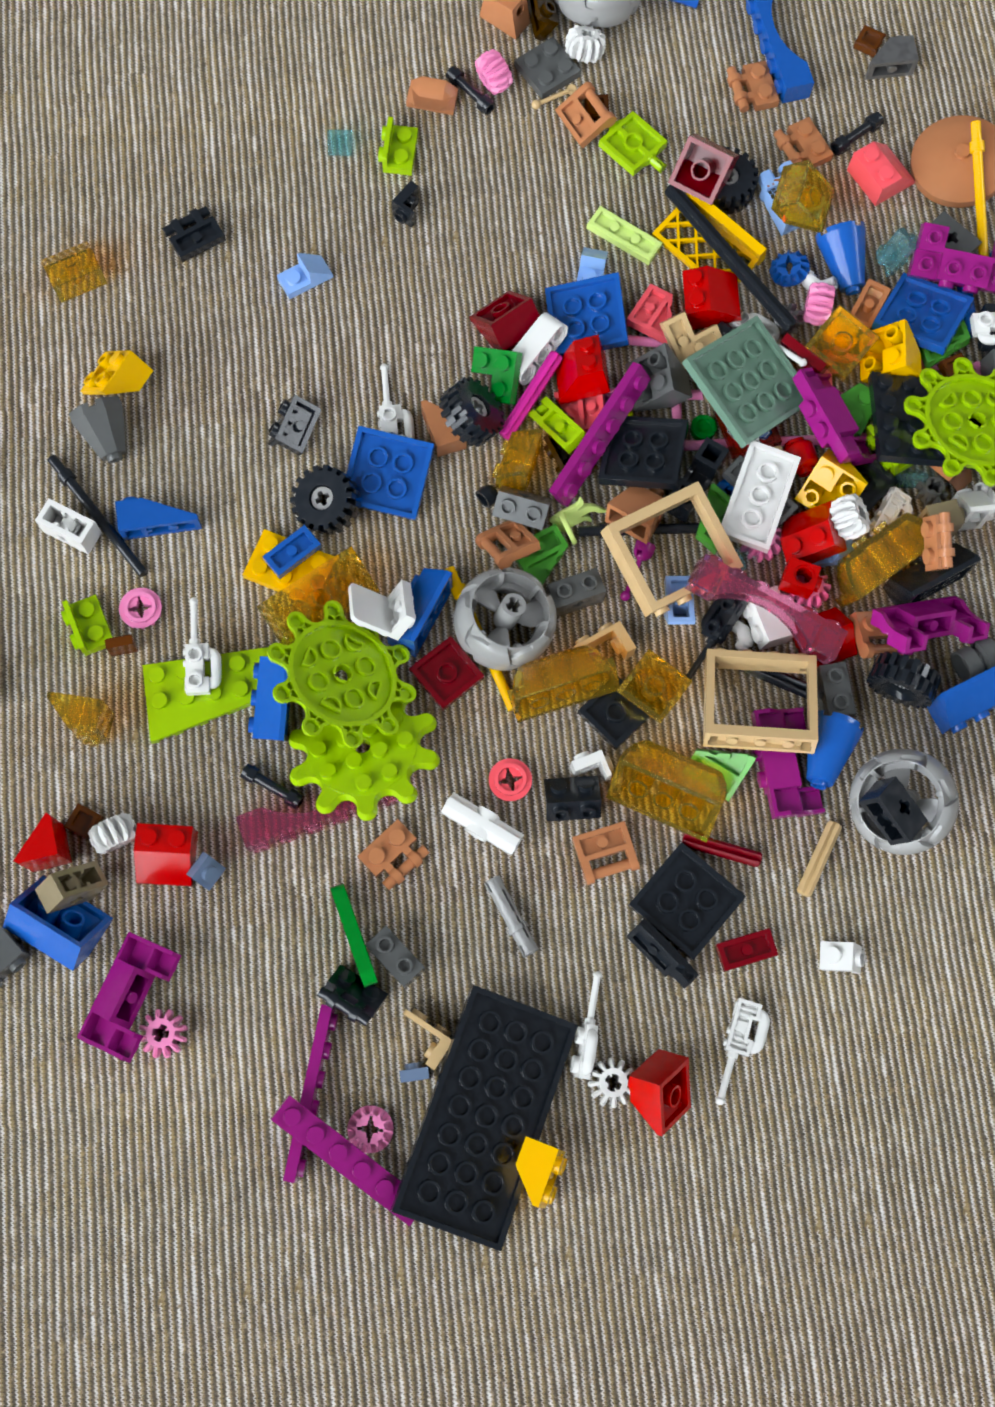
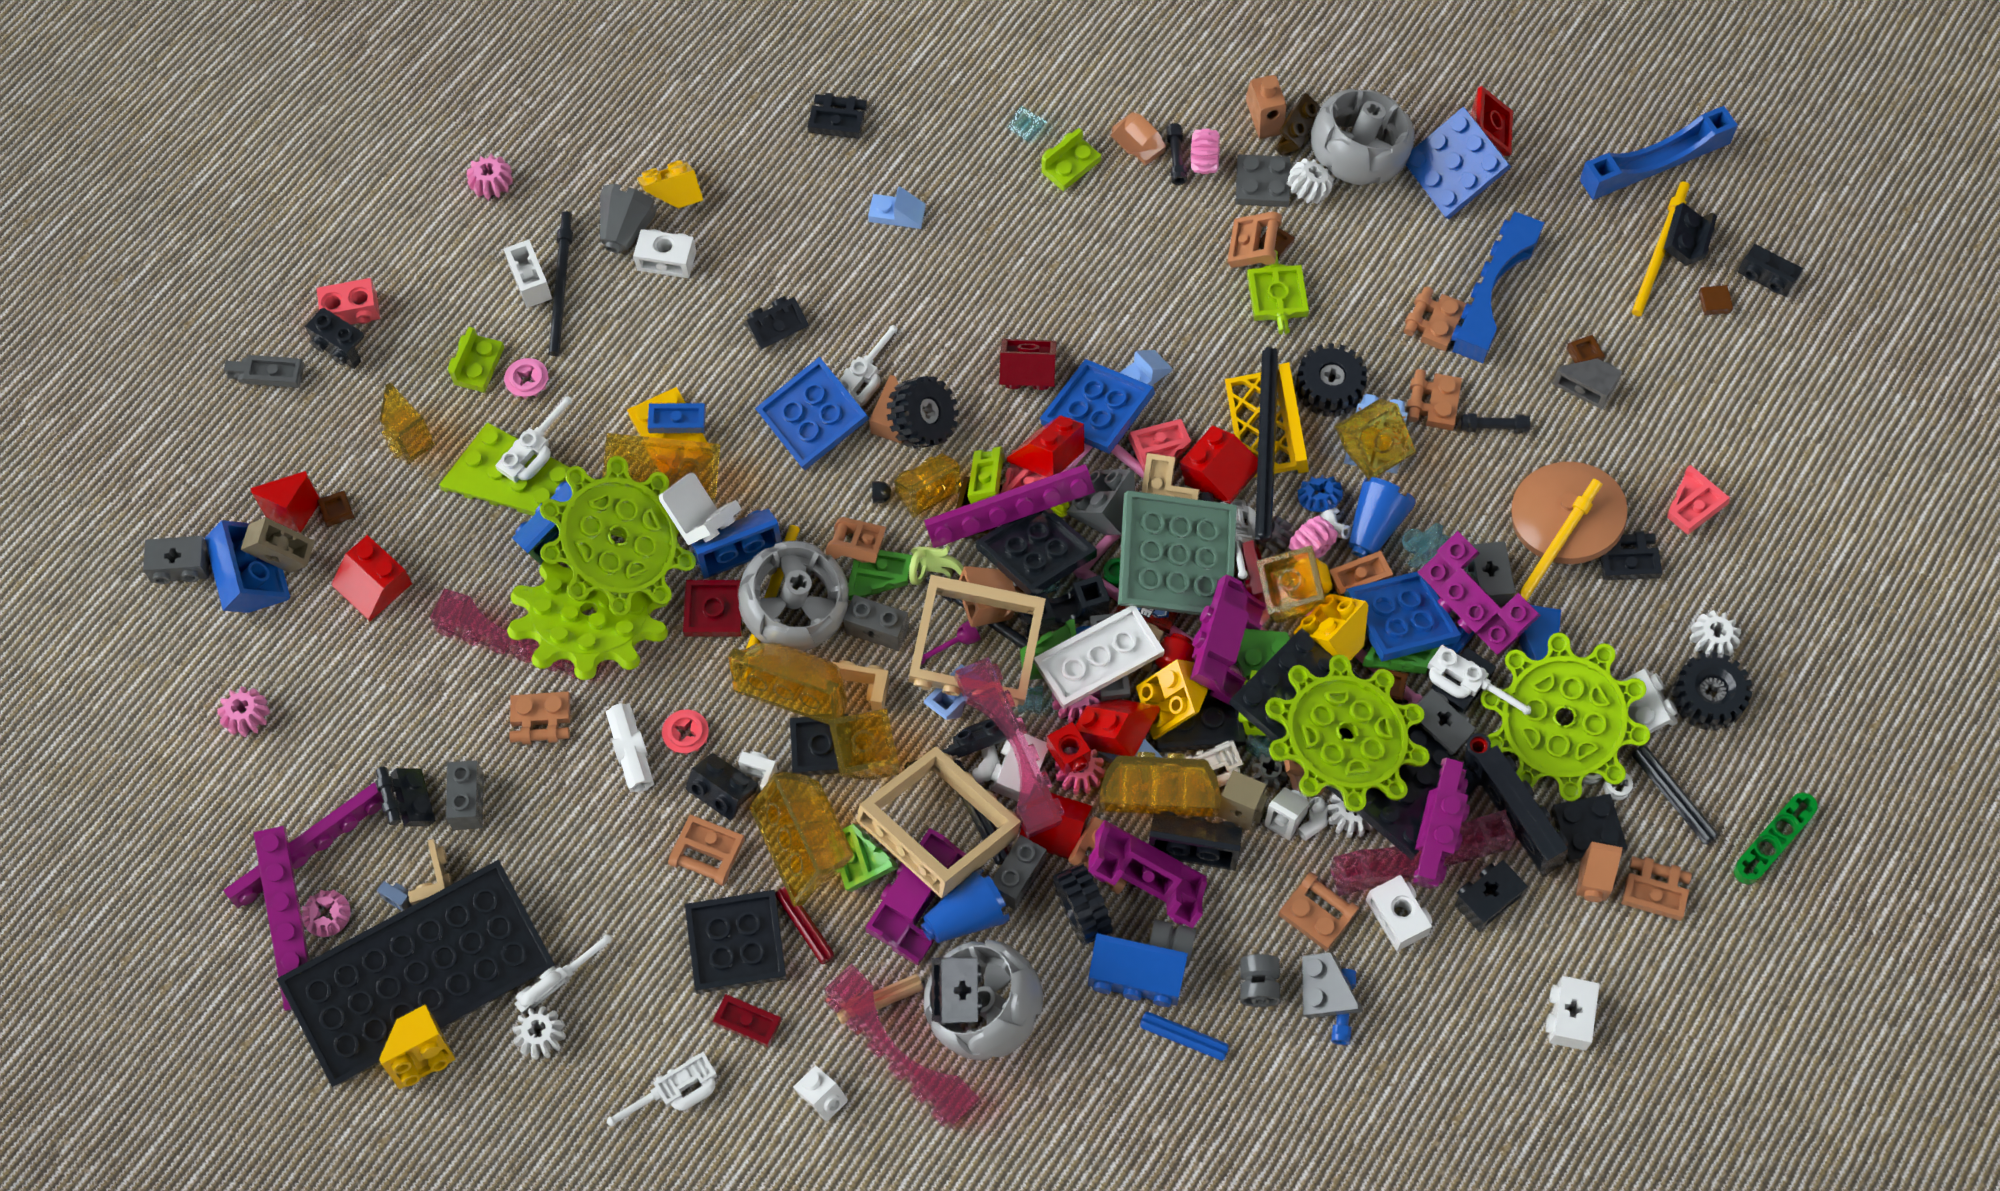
camera: 45 degrees right, 10 degrees down
clear yellow slope [41,241,107,303] -> none
magenta bracket [77,932,182,1063] -> none
white gear [88,813,137,854] -> none
reddish brown tile [105,634,138,656] -> none
blue slope [115,497,202,540] -> none
sand blue plate [186,852,226,891] -> none
black bar [240,763,305,810] -> none
black bush [290,465,361,535] -> none
green beam [330,883,378,987] -> none
black bracket [392,181,419,228] -> none
green plate [471,346,523,405] -> none
light grey pin [484,875,539,958] -> none
brick [492,485,552,530] -> none
dark pink axle [499,351,563,440] -> none
white beam [512,312,568,385] -> none
tan hinge [531,84,577,109] -> none
yellowish green tile [586,206,663,265] -> none
black hinge [627,918,699,989] -> none
red slope [628,1049,691,1136] -> none
slope [668,133,740,205] -> none
white gear [830,493,871,541] -> none
coral slope [847,141,915,206] -> none
nougat plate [921,512,955,571] -> none
none -> white brick [633,229,696,278]
none -> clear pink arch [824,963,980,1129]

